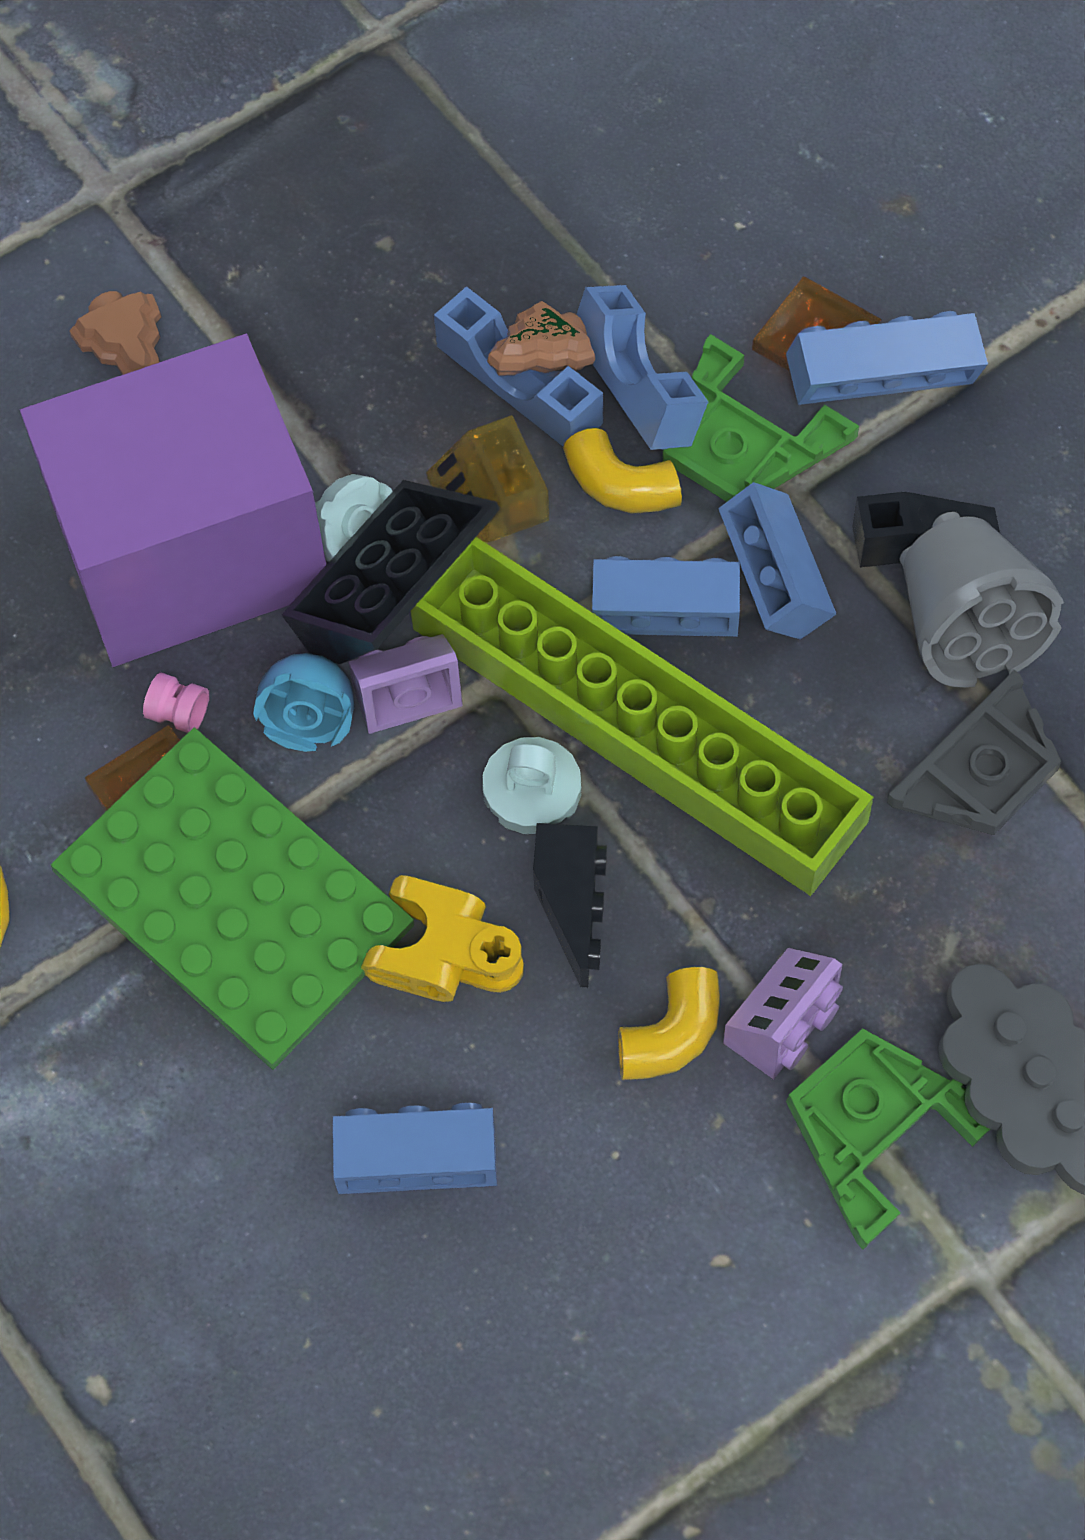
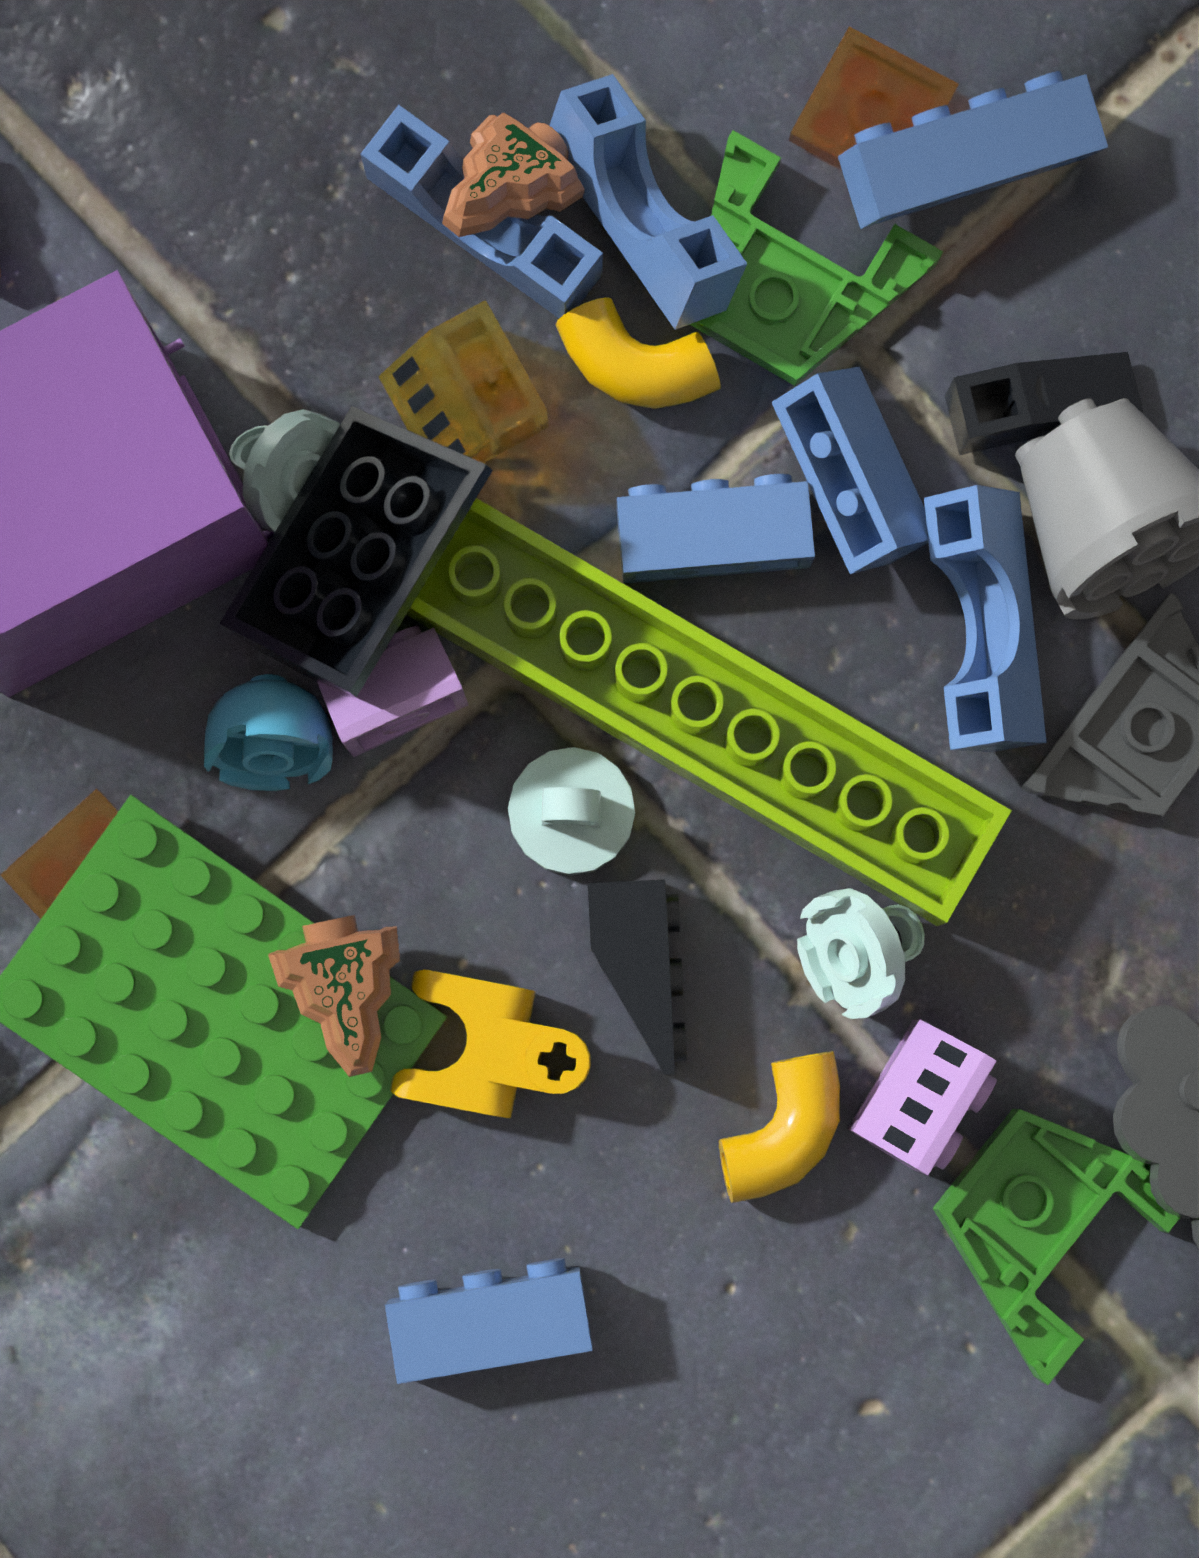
camera: 10 degrees left, 20 degrees up
bright pink wheel [143,672,209,733] -> none
none -> nougat rock [268,915,400,1077]
none -> light aqua tile [797,888,925,1019]
none -> medium blue arch [924,485,1047,752]

